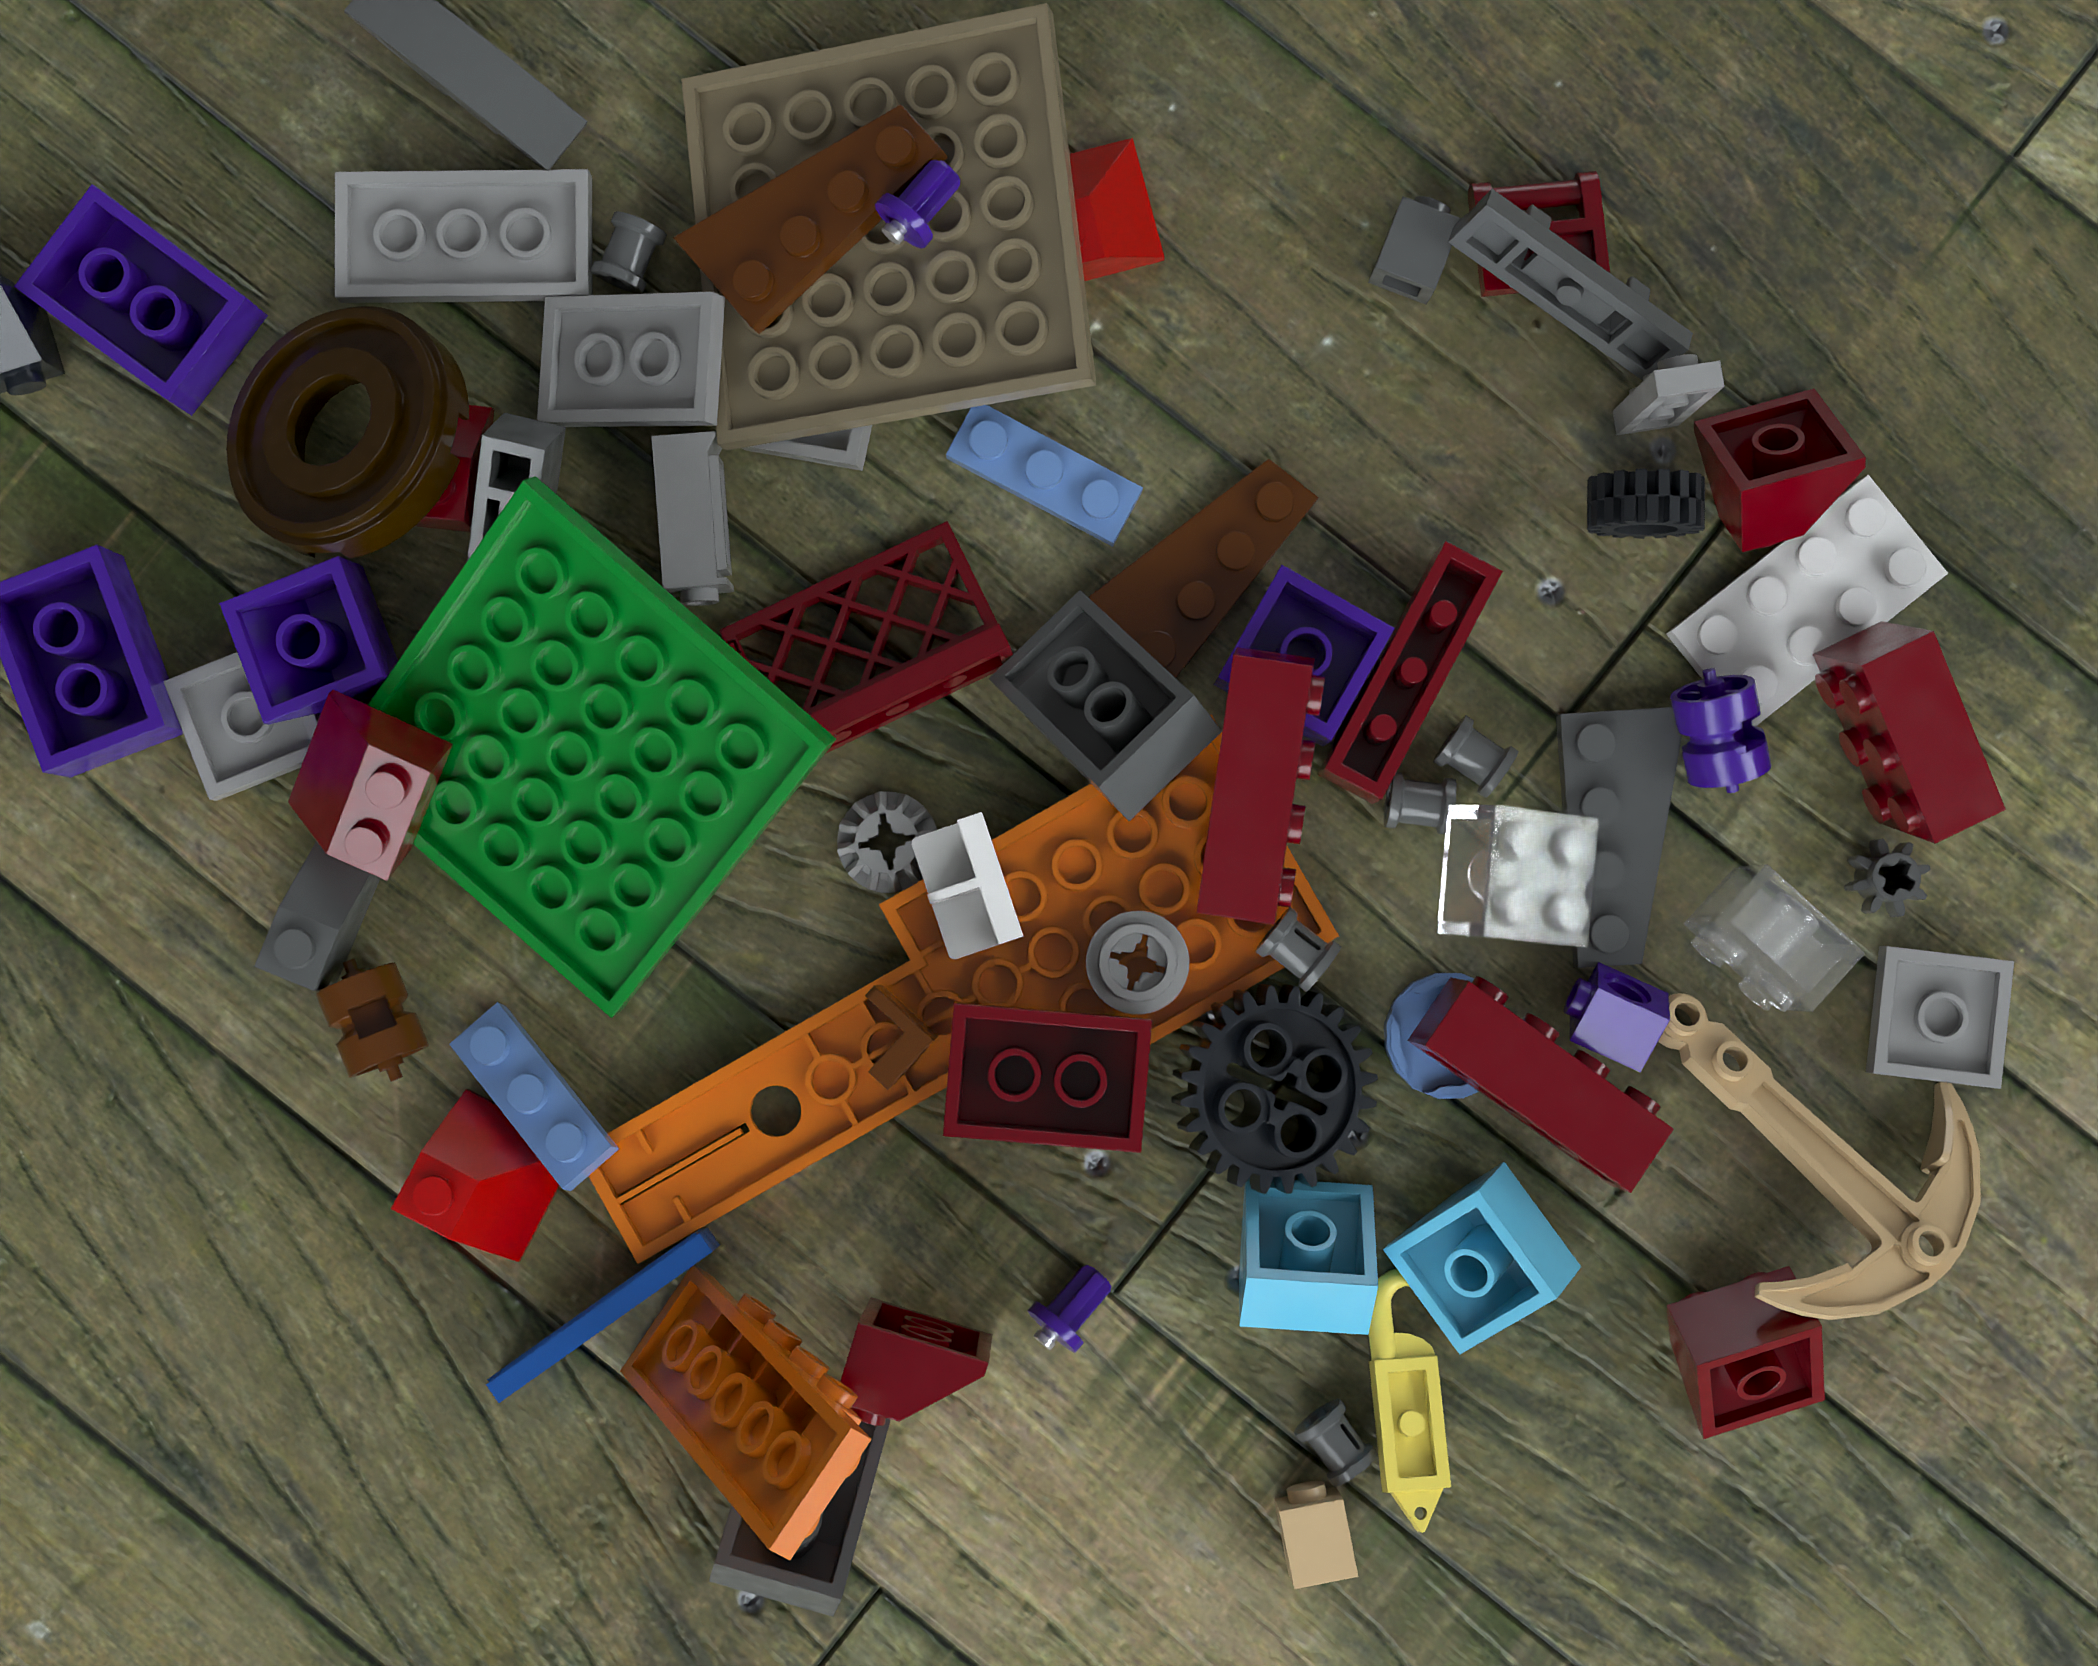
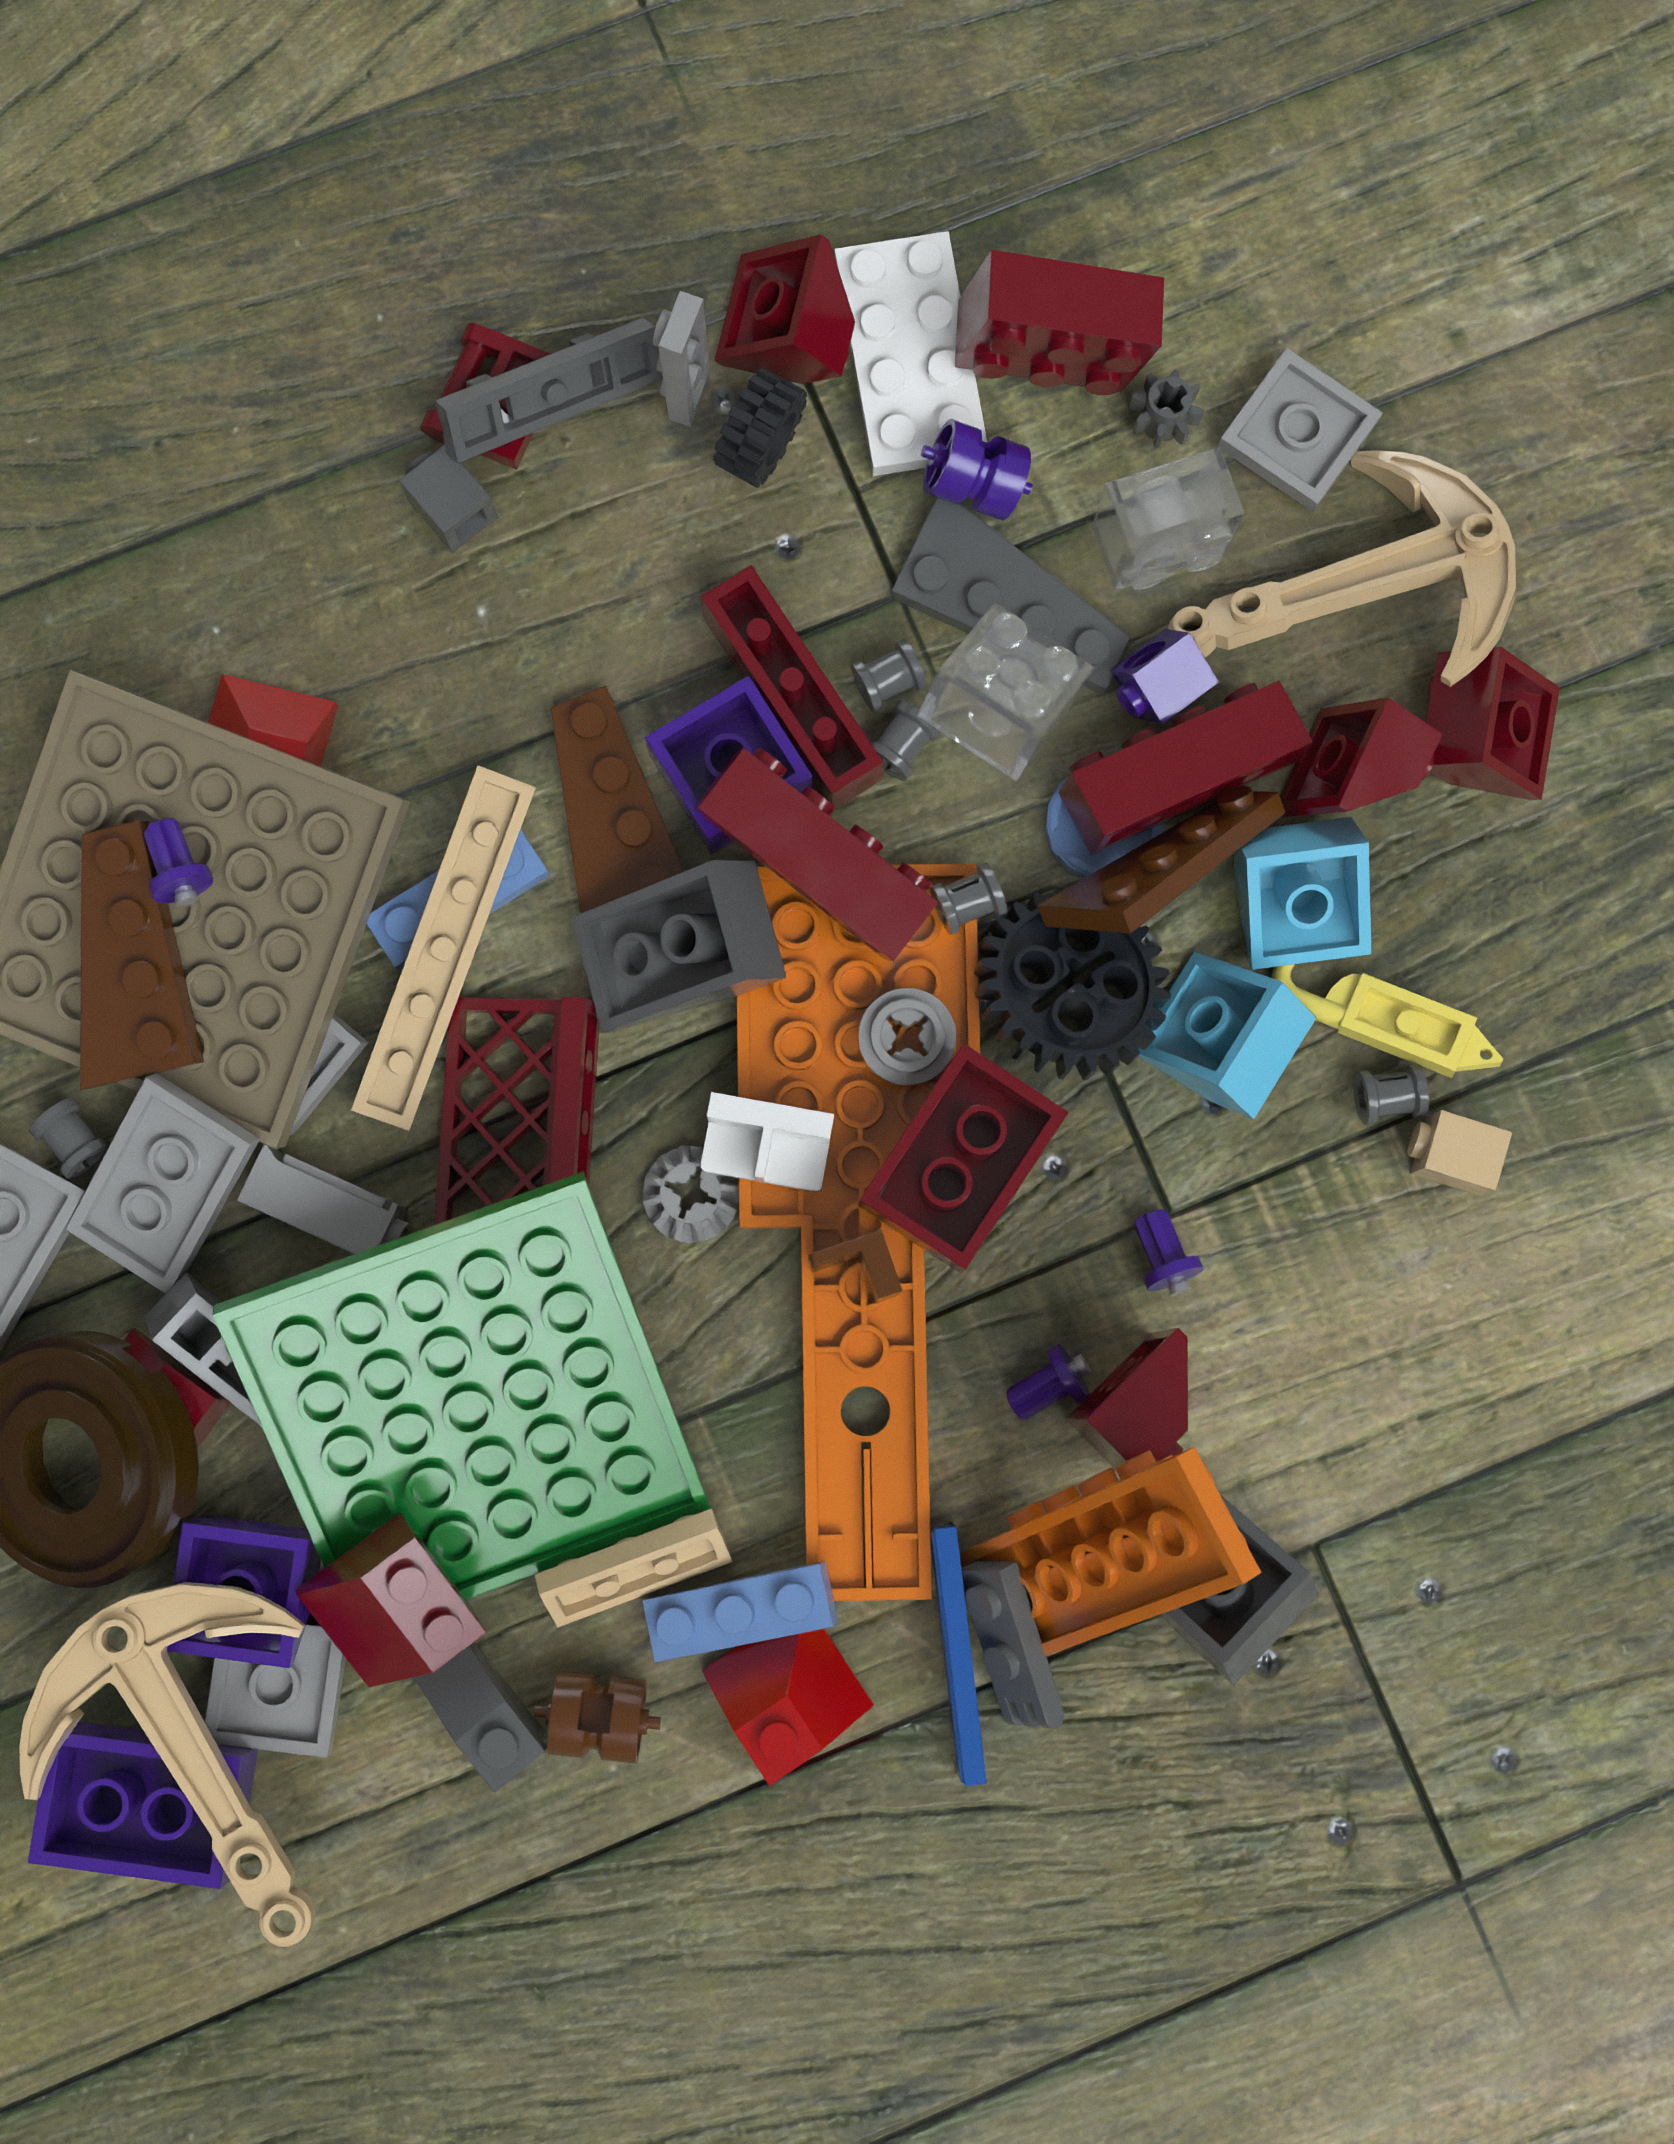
camera: 65 degrees left, 5 degrees down
none -> tan piece [19,1582,316,1947]
none -> tan plate [351,765,536,1131]
none -> tan plate [535,1508,733,1628]
none -> dark grey hinge [962,1561,1064,1729]
none -> dark purple piece [1006,1344,1091,1420]
none -> reddish brown wing [1037,786,1286,933]
none -> dark red slope [1280,698,1442,817]

